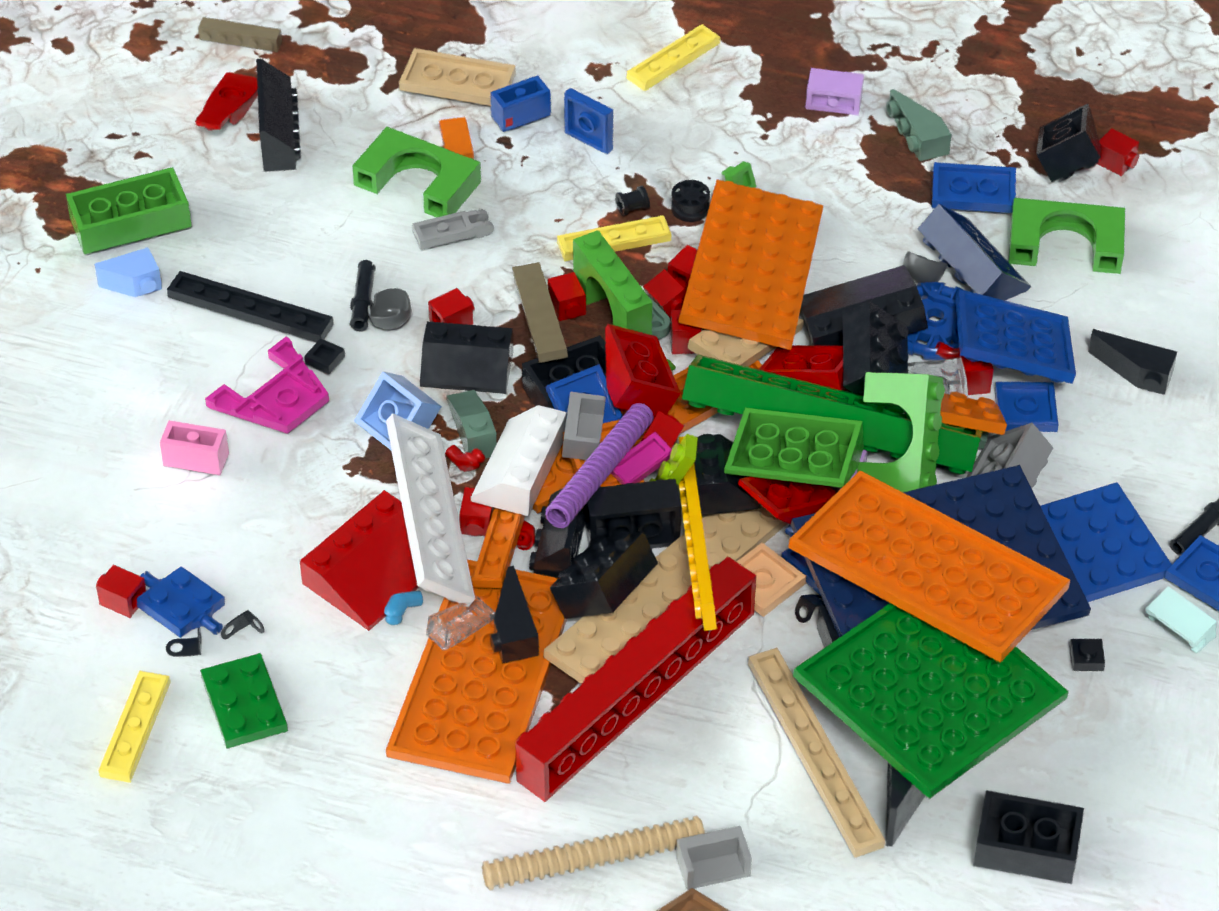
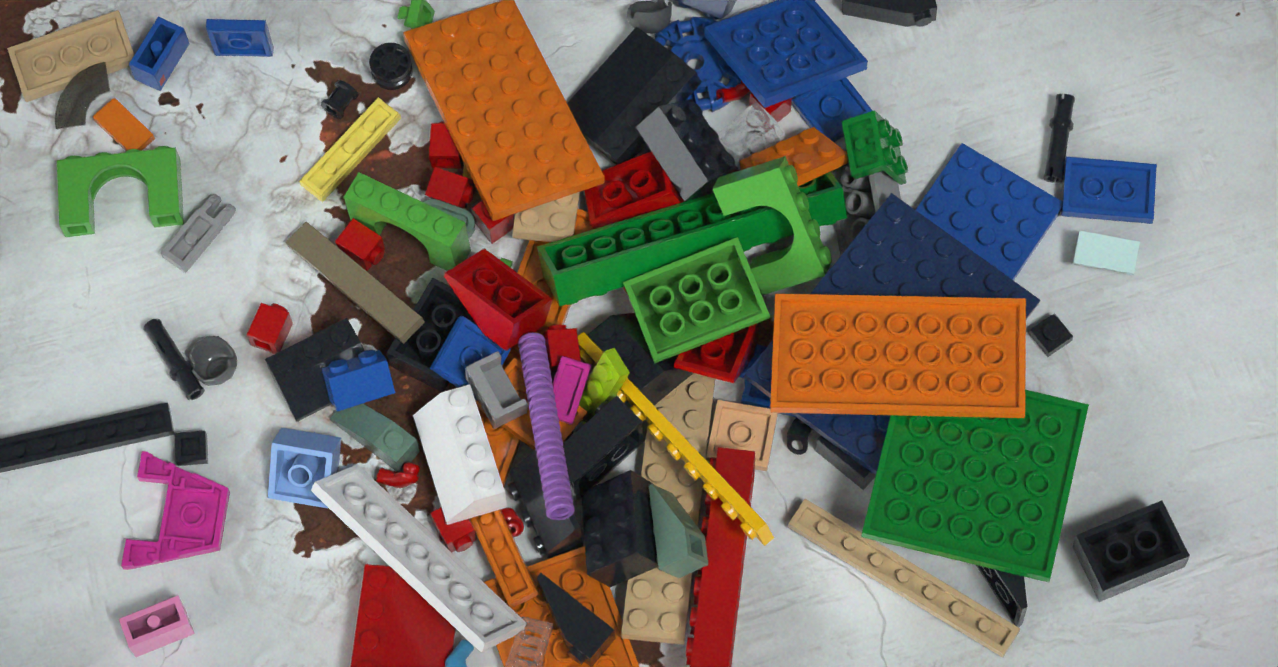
camera: 30 degrees left, 20 degrees up
none -> clear smoke tile [55,62,111,130]
none -> blue brick [321,350,395,412]
none -> sand green slope [649,484,708,578]
none -> green bracket [841,110,908,185]

